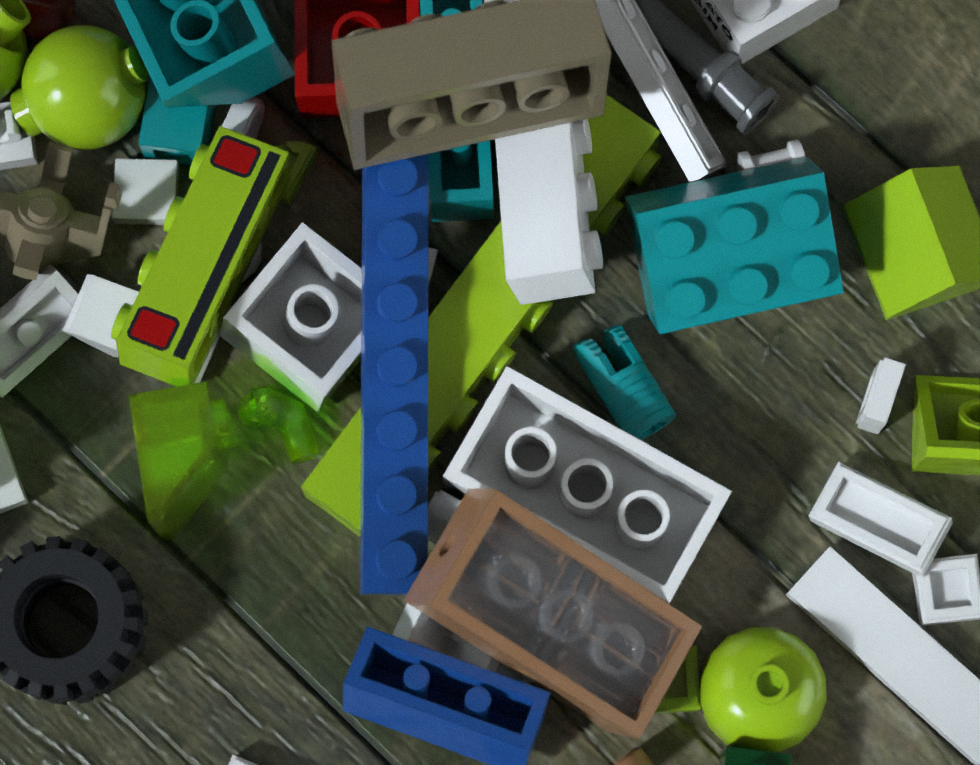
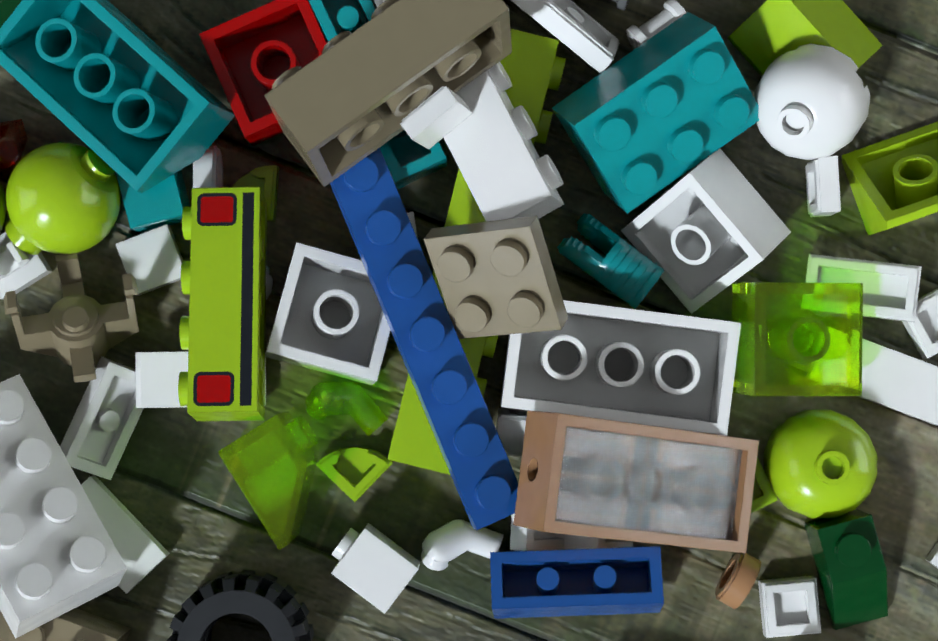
camera: 20 degrees left, 10 degrees up
none -> lime tile [315,447,394,502]
none -> white brick [331,523,420,614]
none -> white tile [400,86,473,150]
none -> white arm [421,519,503,571]
none -> dark tan plate [424,215,568,339]
none -> white slope [621,149,791,314]
none -> clear neon green slope [732,282,863,396]
none -> white cylinder [754,44,870,160]

